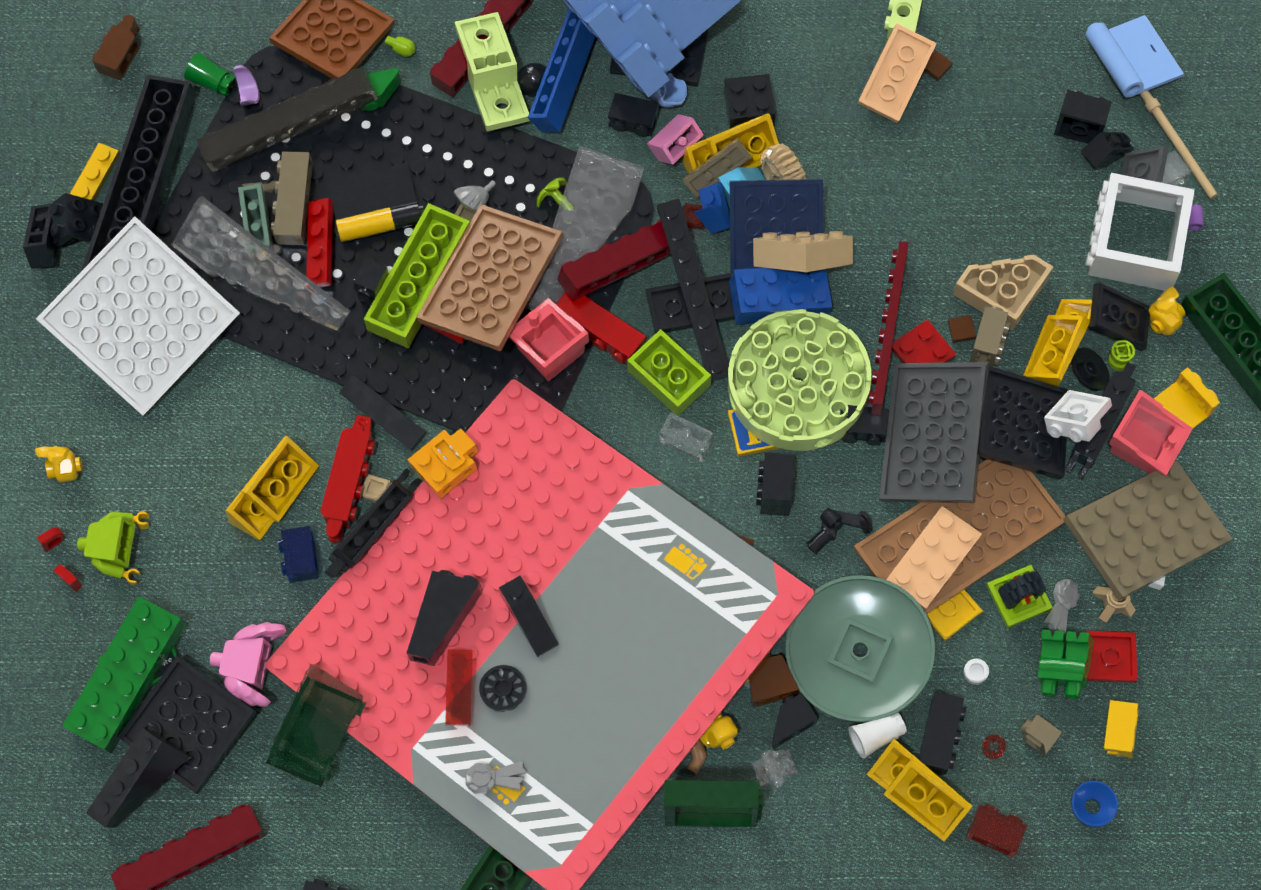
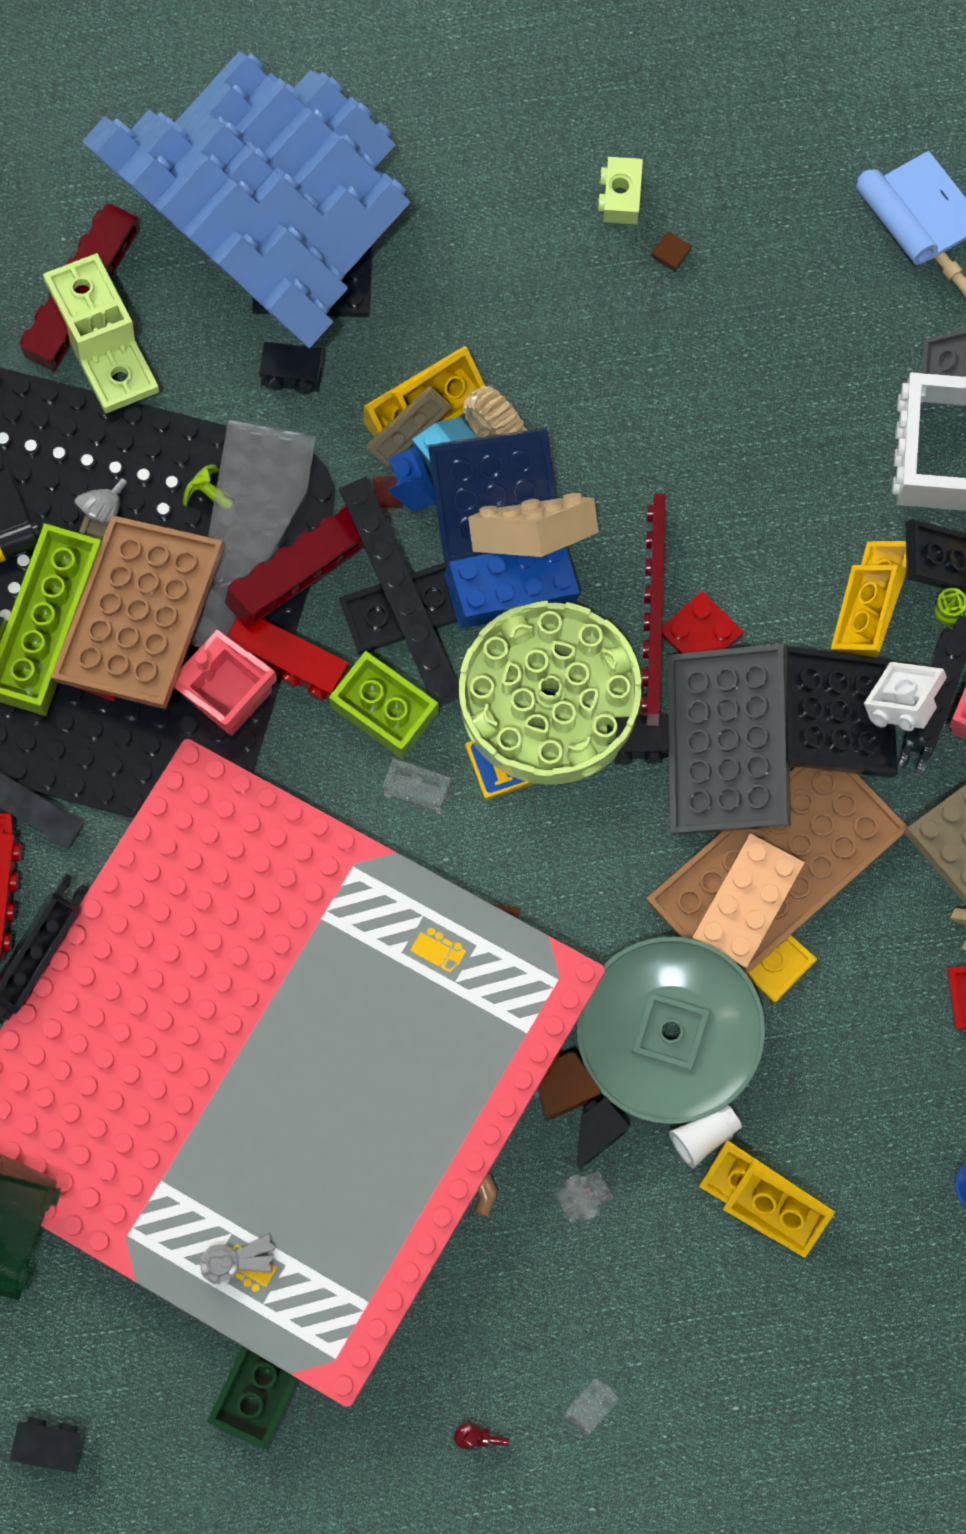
camera: 10 degrees left, 5 degrees up
tan tile [362,474,391,502] -> none
light orange piece [407,428,478,499] -> none
black slope [407,570,483,666] -> none
clear red plate [445,649,473,726] -> none
black wheel [479,665,527,712] -> none
black slope [499,576,559,657] -> none
black hair [517,63,546,97] -> none
blue brick [528,9,595,133] -> none
bright pink brick [647,114,704,165] -> none
light blue hair [651,73,687,108] -> none
dark green window [664,780,764,827] -> none
yellow head [700,713,738,750] -> none
black brick [724,74,775,129] -> none
black brick [756,453,794,516] -> none
black pin [805,508,873,555] -> none
light nougat plate [857,23,937,123] -> none
black brick [918,691,967,775] -> none
reddish brown tile [948,315,976,343] -> none
tan brick [953,255,1053,331] -> none
white tile [963,659,989,685] -> none
clear red brick [966,805,1027,858] -> none
dark tan brick [969,306,1011,367] -> none
clear red bush [982,735,1006,759] -> none
plate [986,565,1053,629] -> none
dark tan window [1020,714,1062,760] -> none
green hips [1037,629,1094,700] -> none
light grey piece [1044,579,1080,633] -> none
black brick [1054,90,1112,144] -> none
black dish [1072,347,1109,391] -> none
black slope [1081,132,1134,168] -> none

